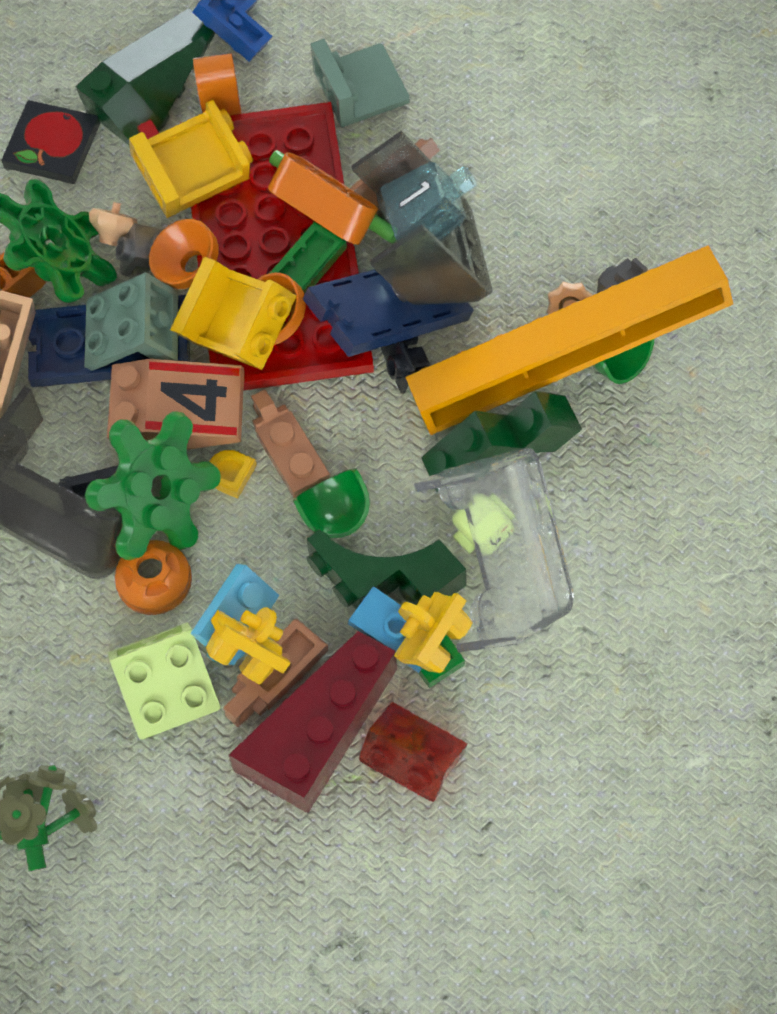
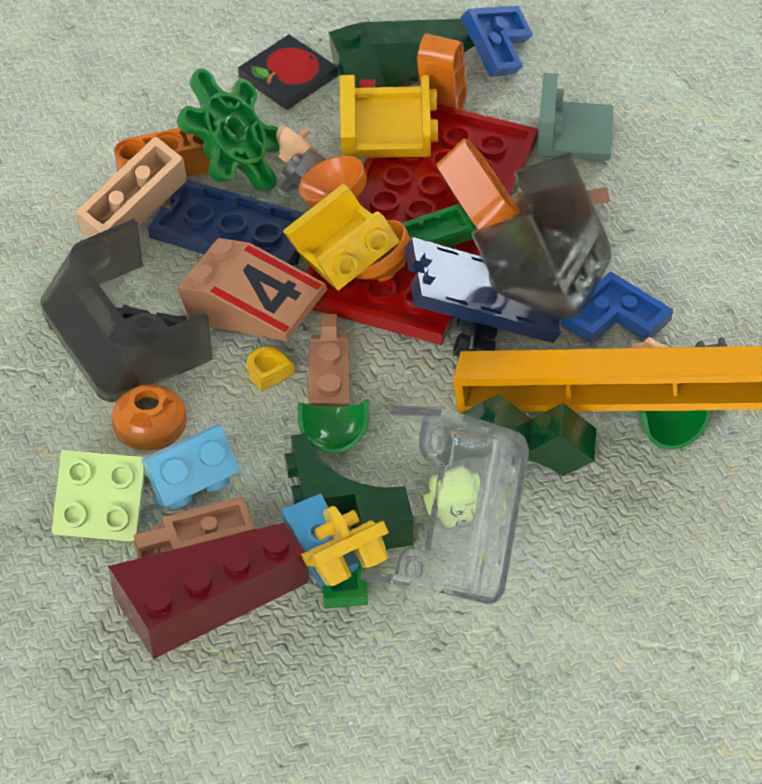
camera: 25 degrees right, 15 degrees down
sand green bracket [85,272,178,371] -> none
green plate [85,411,221,561] -> none
yellow hips [206,607,290,685] -> none
clear red bracket [359,702,468,802] -> none
clear light blue torso [380,162,477,259] -> none
none -> blue plate [561,271,673,344]

